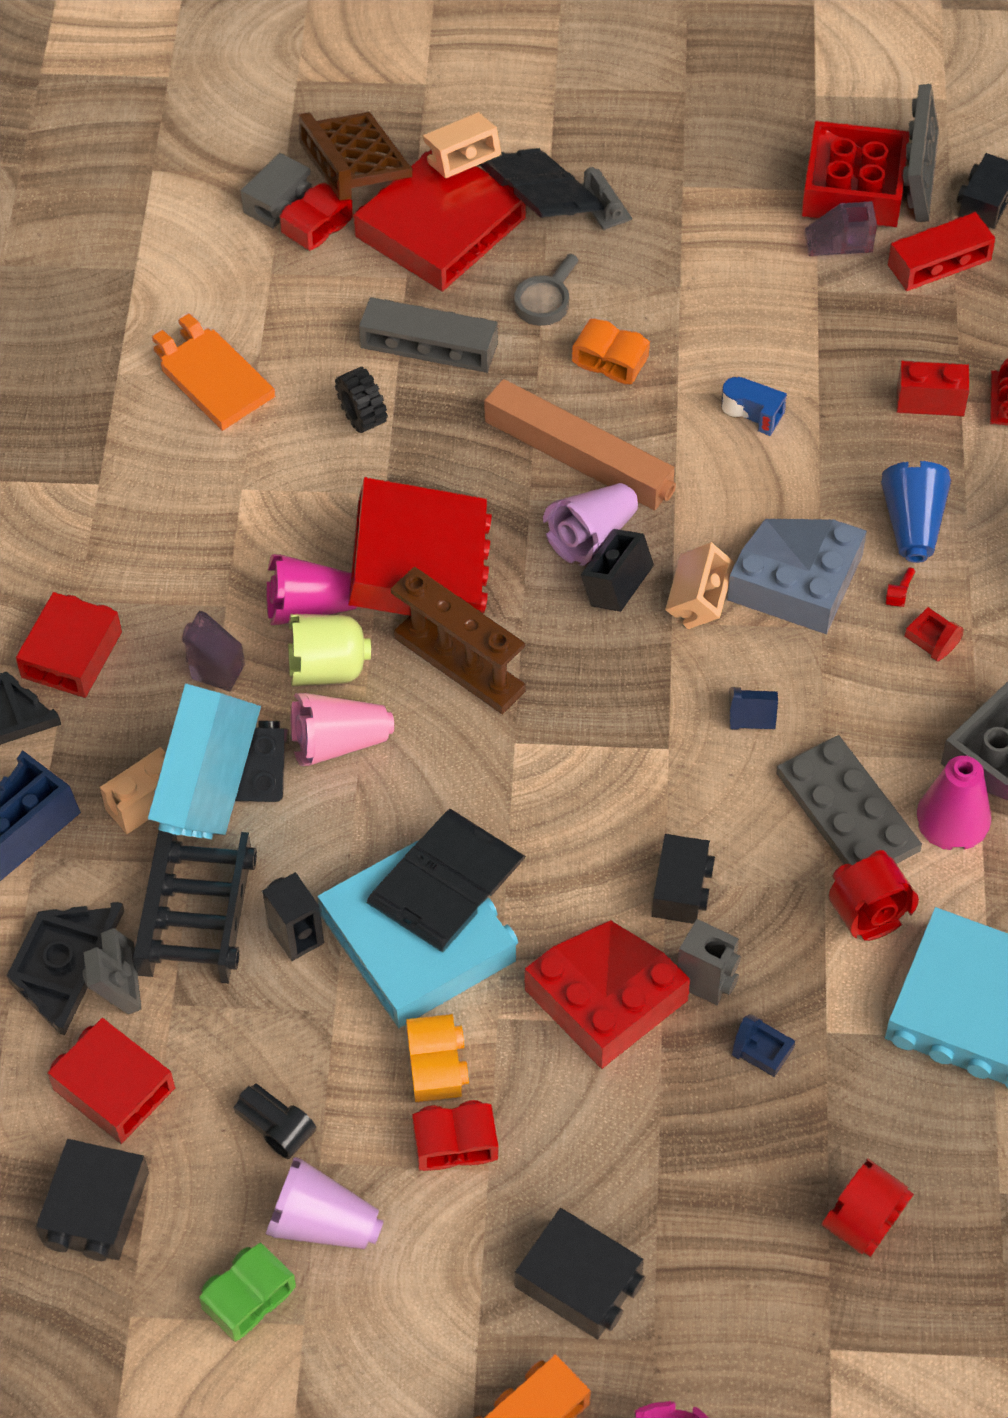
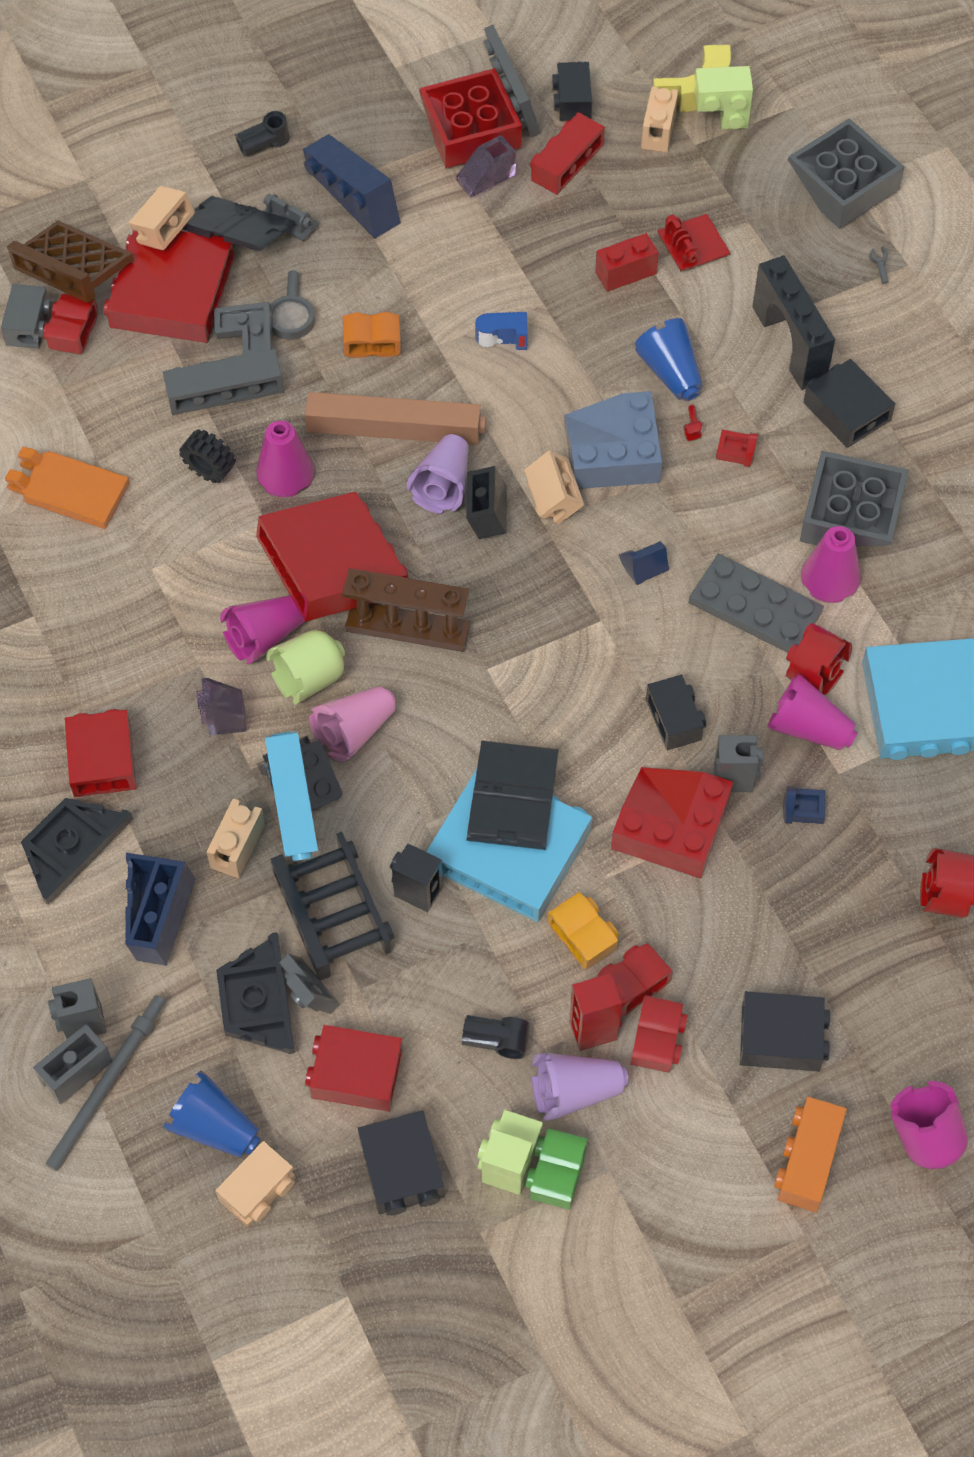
camera: 30 degrees left, 5 degrees up
none -> dark grey plate [214,302,273,355]
none -> black piece [235,111,290,156]
none -> dark pink cone [256,421,314,497]
none -> dark blue wedge [303,134,401,239]
none -> yellowish green brick [477,1110,543,1195]
none -> red brick [569,973,625,1051]
none -> red brick [630,995,688,1073]
none -> dark pink cone [767,674,858,750]

